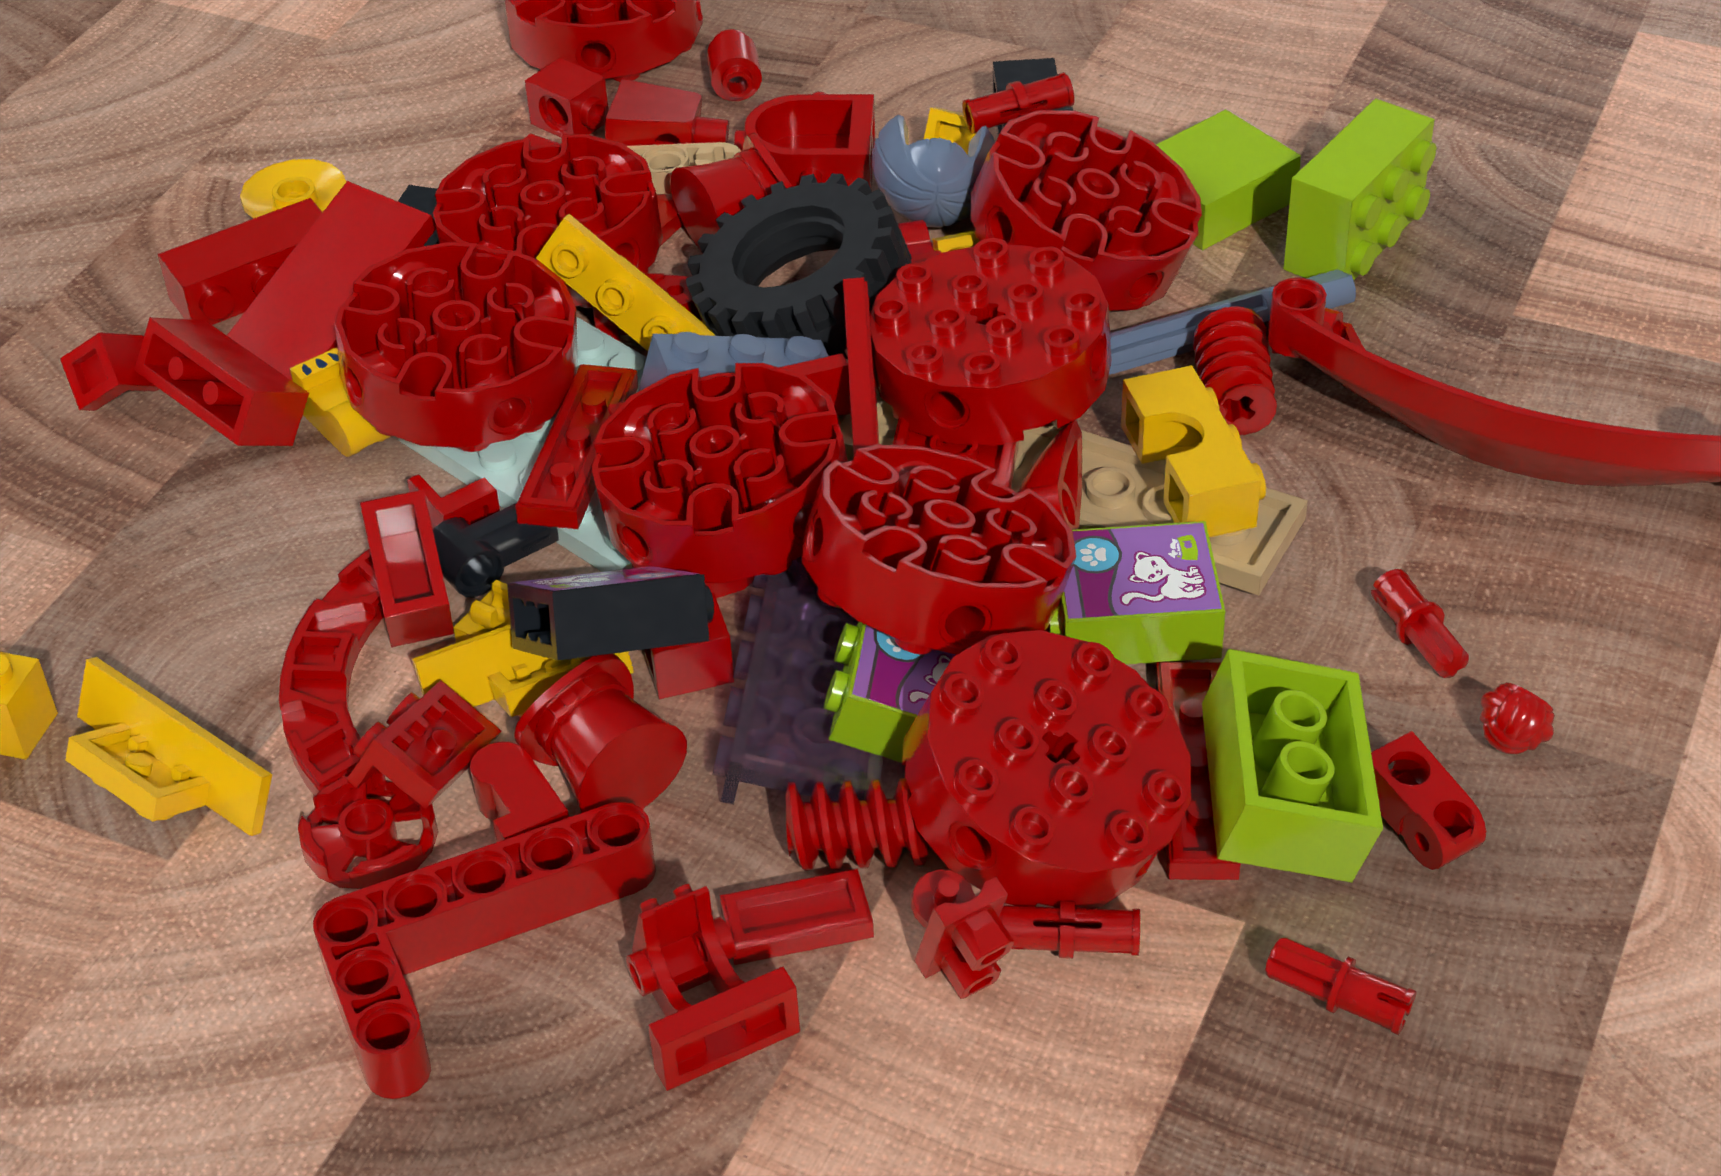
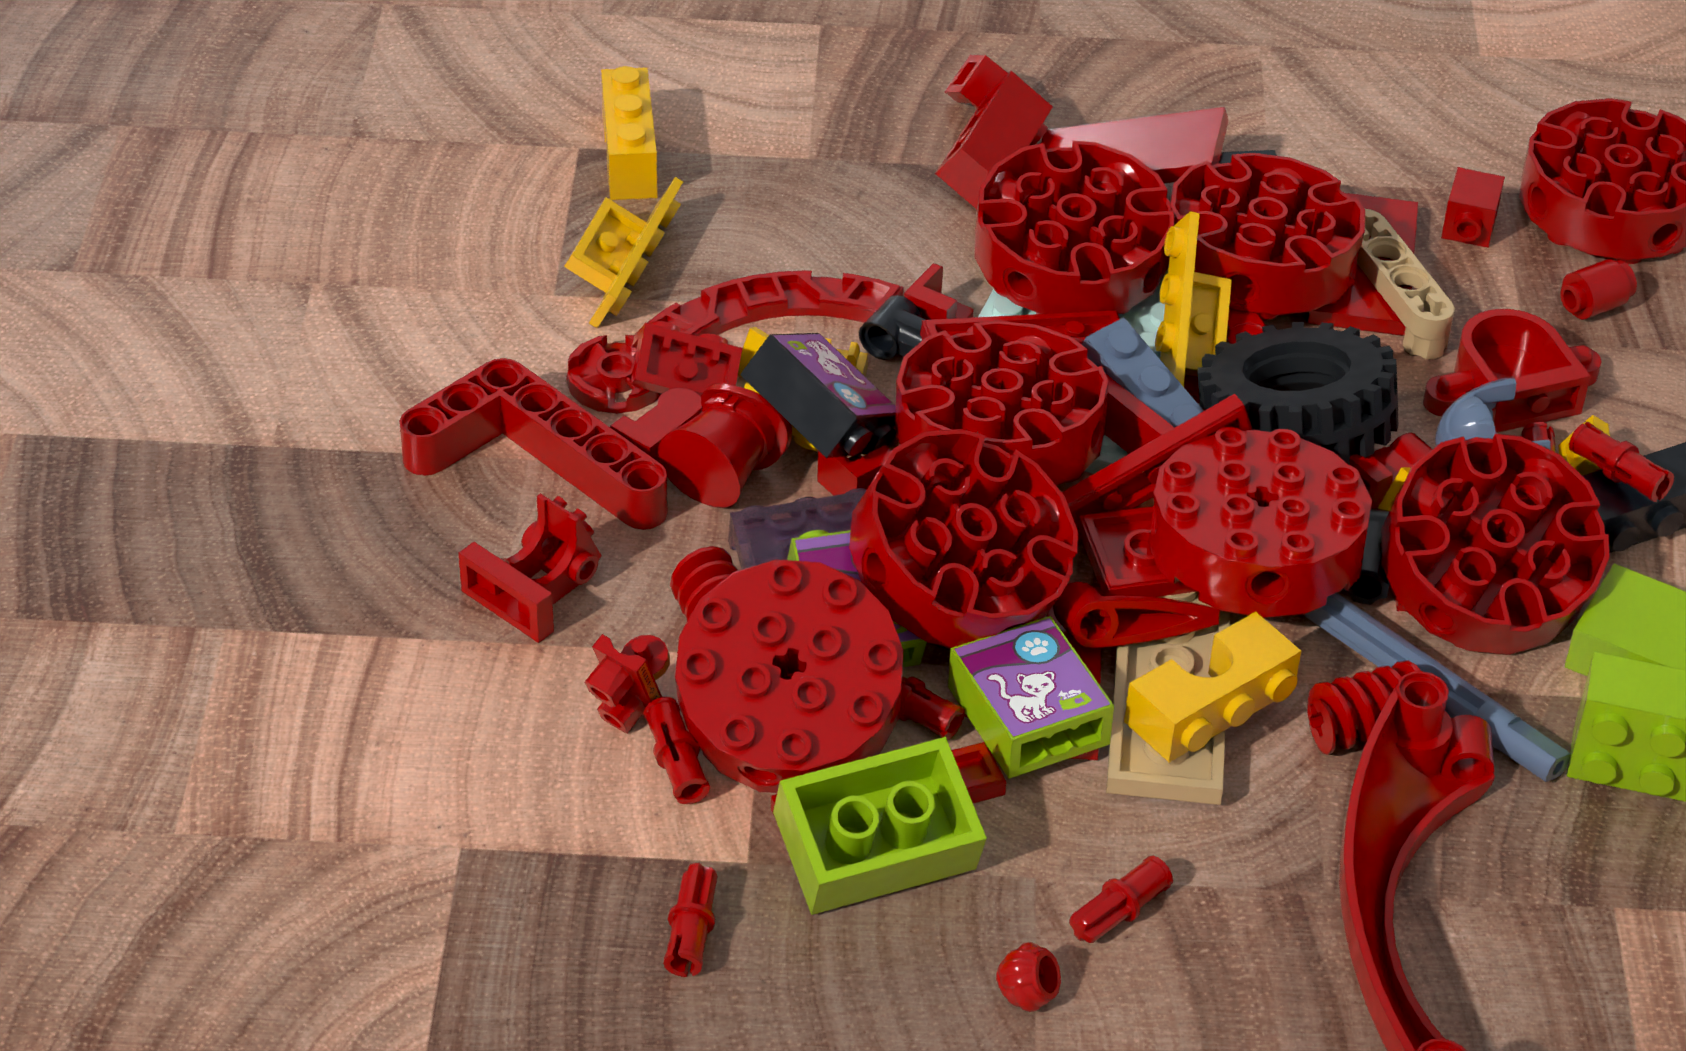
camera: 65 degrees right, 0 degrees up
red brick [157,198,322,325] -> none
yellow dish [240,159,346,219] -> none
red brick [360,489,454,648] -> none
red torso [605,79,729,170] -> none
red hat [670,132,793,254] -> none
red tile [720,868,874,965] -> none
red leg [1371,731,1486,870] -> none

